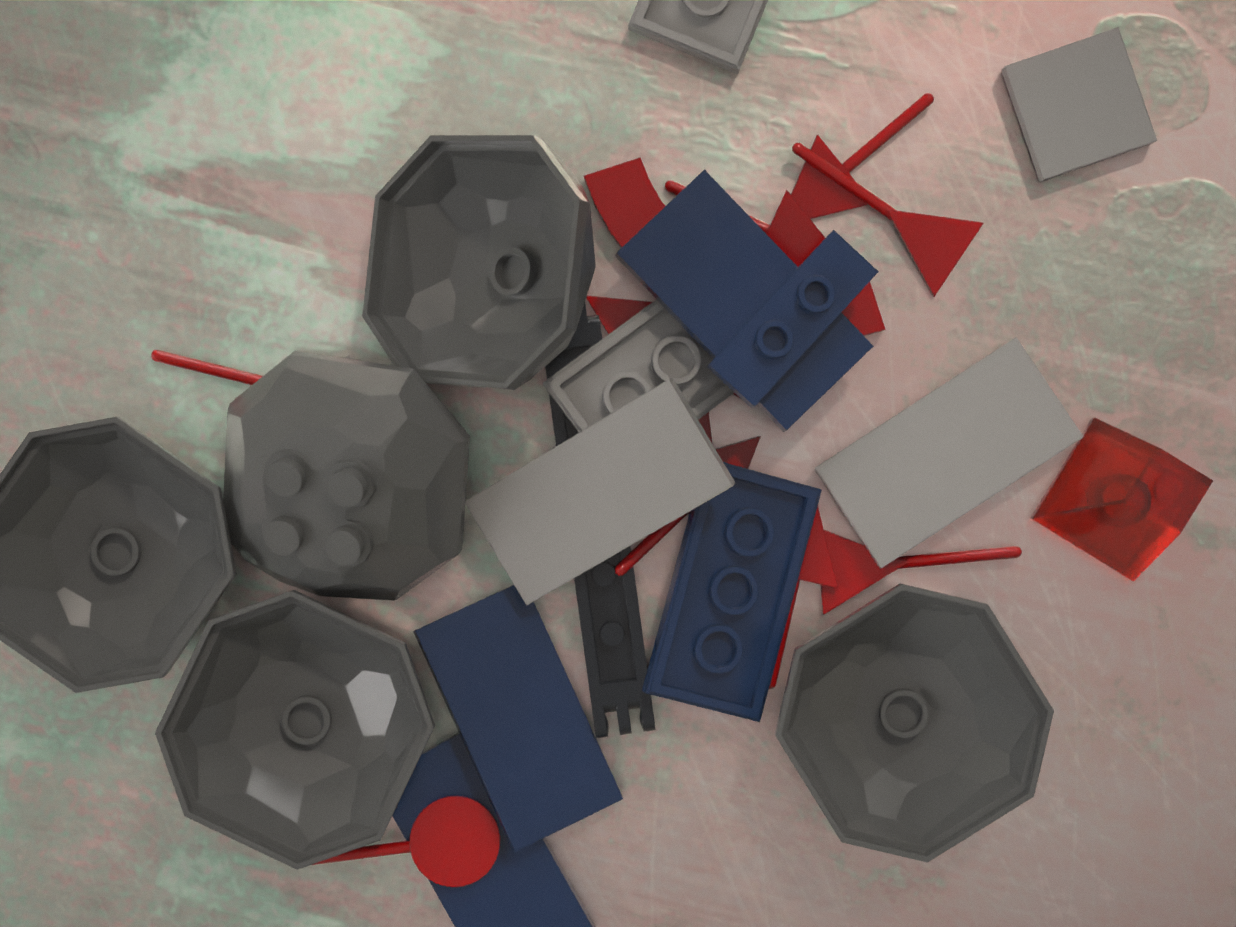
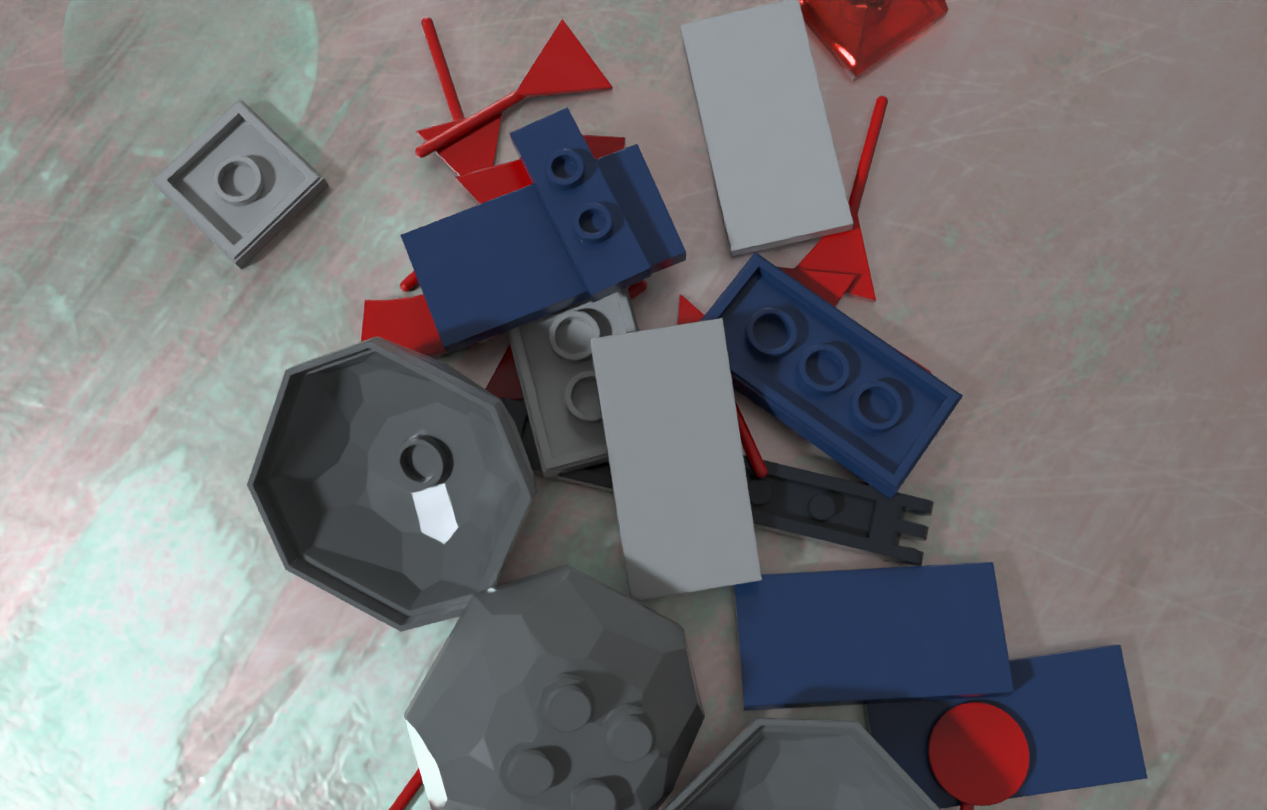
camera: 70 degrees left, 10 degrees down
dark grey rock [775,583,1054,862] -> none

